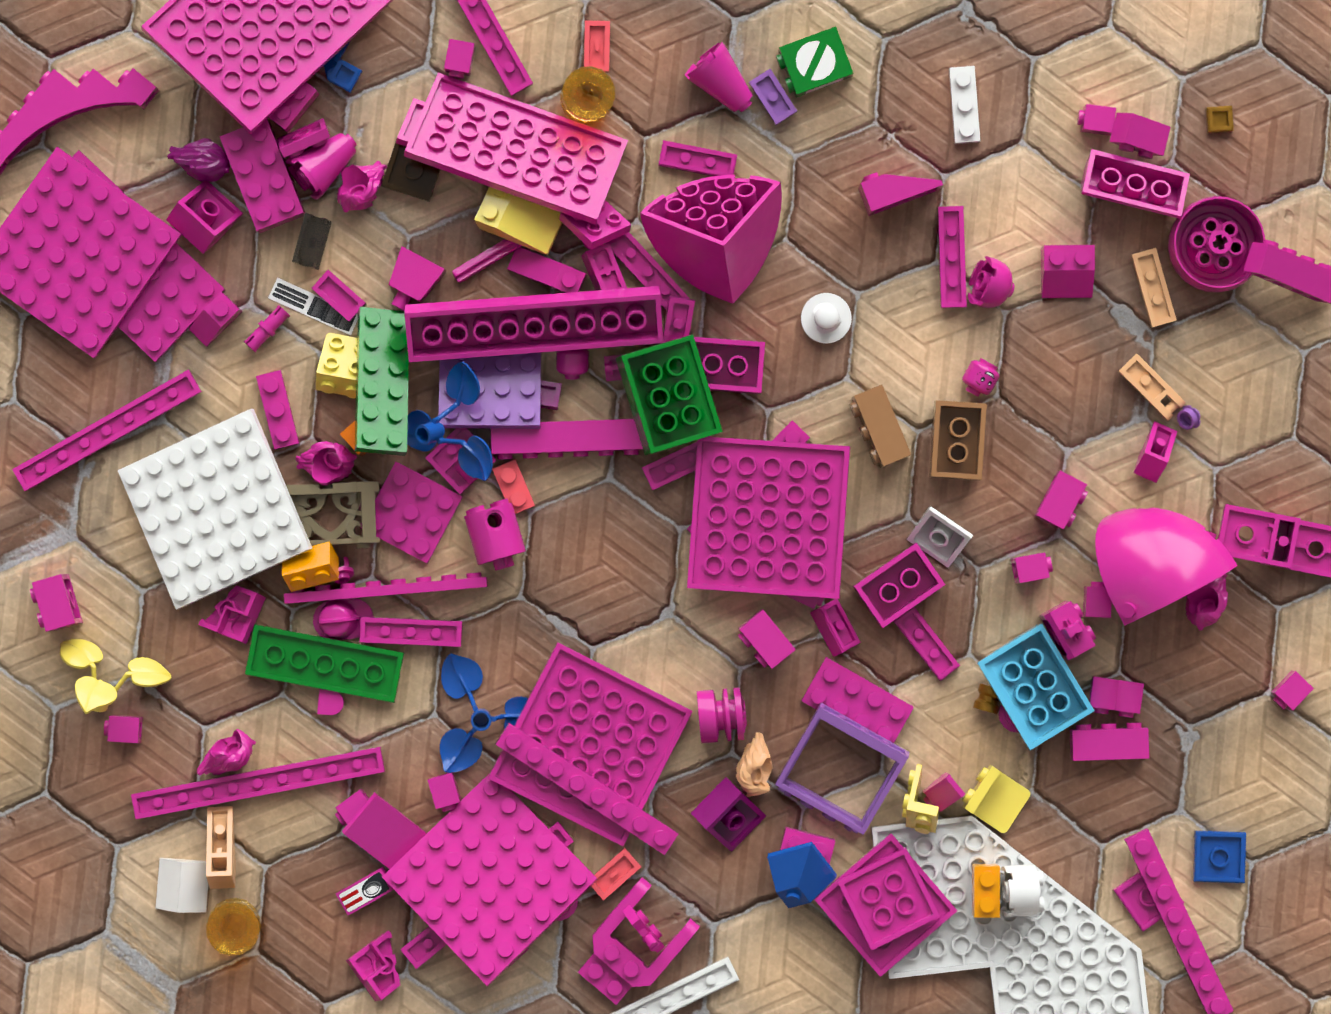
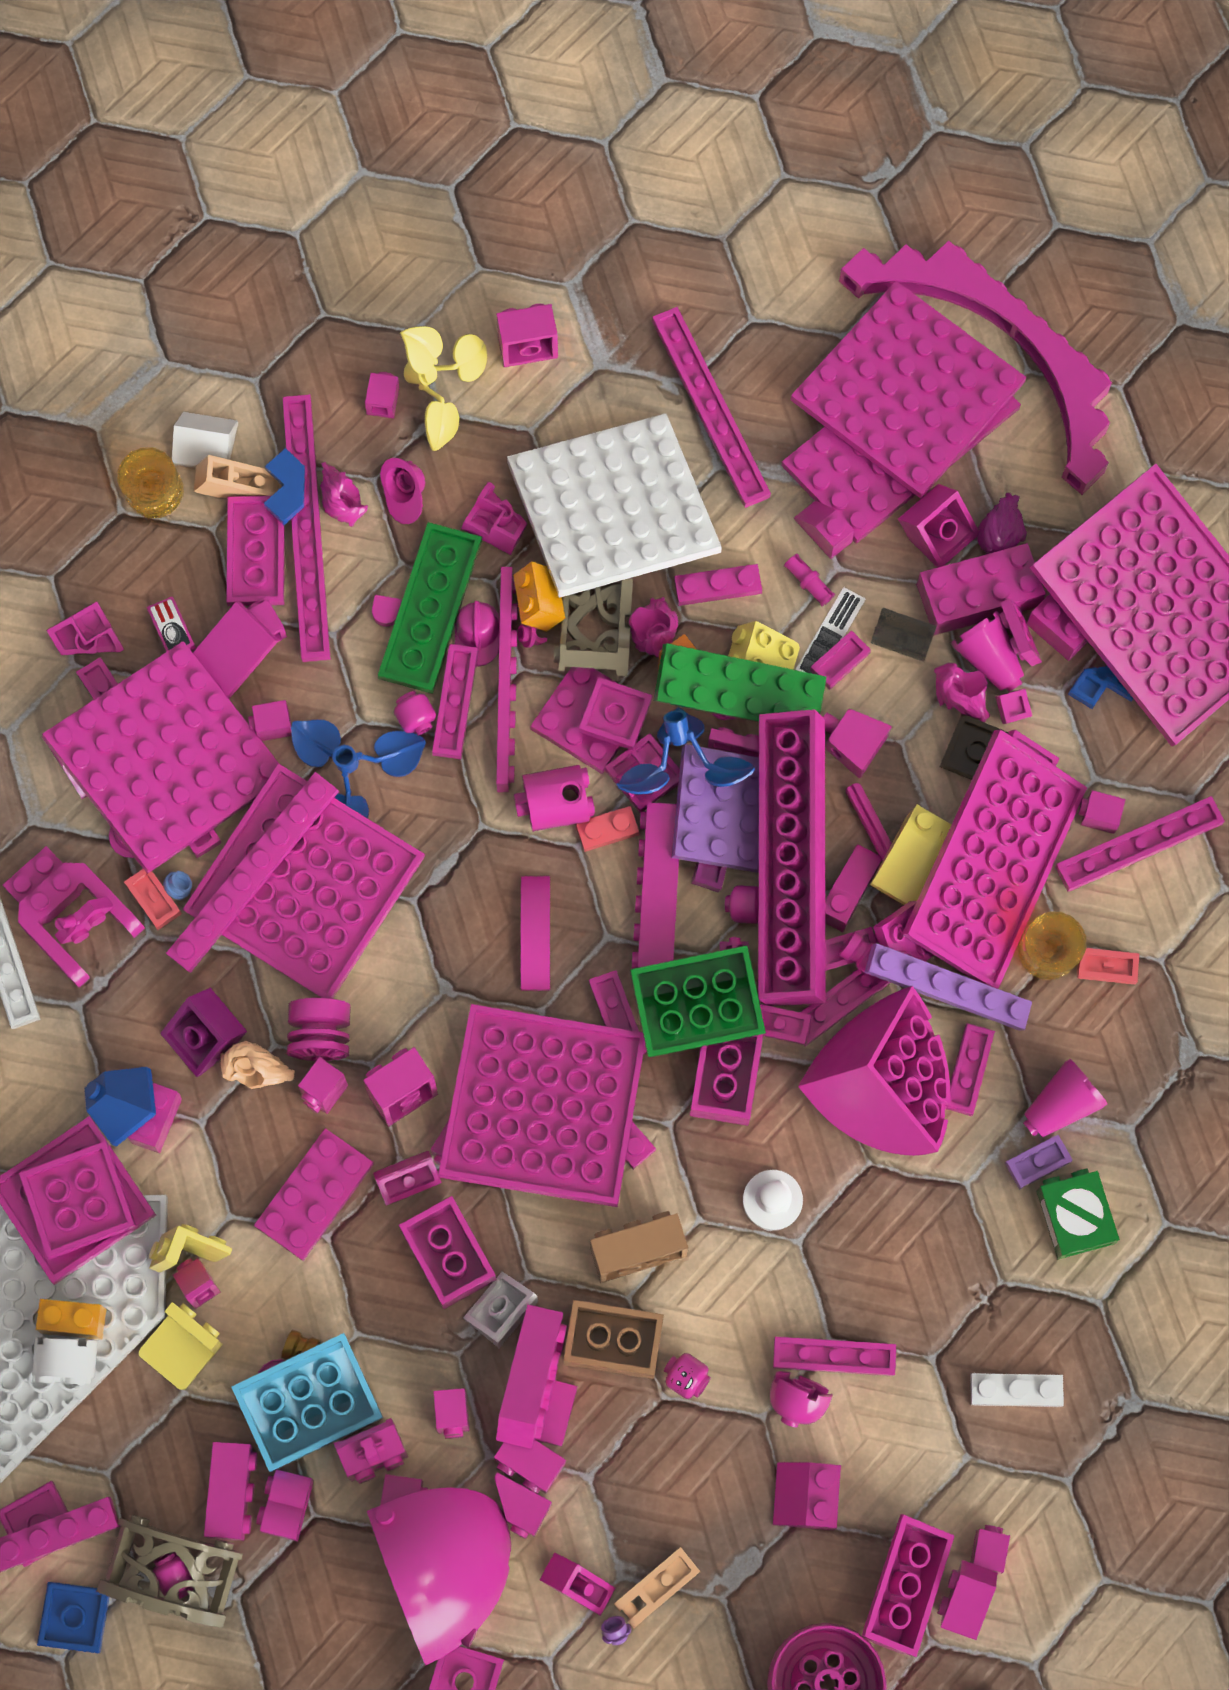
camera: 95 degrees right, 15 degrees down
medium lavender window [775,703,909,835] -> none
dark pink slope [858,172,943,216] -> none
dark pink tile [893,607,960,681] -> none
light nougat plate [1131,248,1177,328] -> none
dark pink hair [1185,574,1228,631] -> none
none -> dark tan fence [96,1515,243,1628]
none -> dark pink head [152,1552,194,1599]
none -> medium blue plate [163,871,192,900]
none -> dark pink plate [226,496,285,606]
none -> blue tile [264,448,306,525]
none -> dark pink brick [298,1057,348,1114]
none -> dark pink piece [380,458,425,524]
none -> dark pink head [394,691,436,736]
none -> dark pink slope [494,1472,552,1539]
none -> dark pink brick [496,1304,567,1449]
none -> dark pink slope [521,876,550,991]
none -> dark pink tile [535,1380,578,1447]
none -> dark pink plate [579,677,653,750]
none -> dark pink plate [708,727,759,757]
none -> dark pink wheel [839,931,874,972]
none -> medium lavender plate [864,943,1032,1031]
none -> dark pink plate [995,689,1032,724]

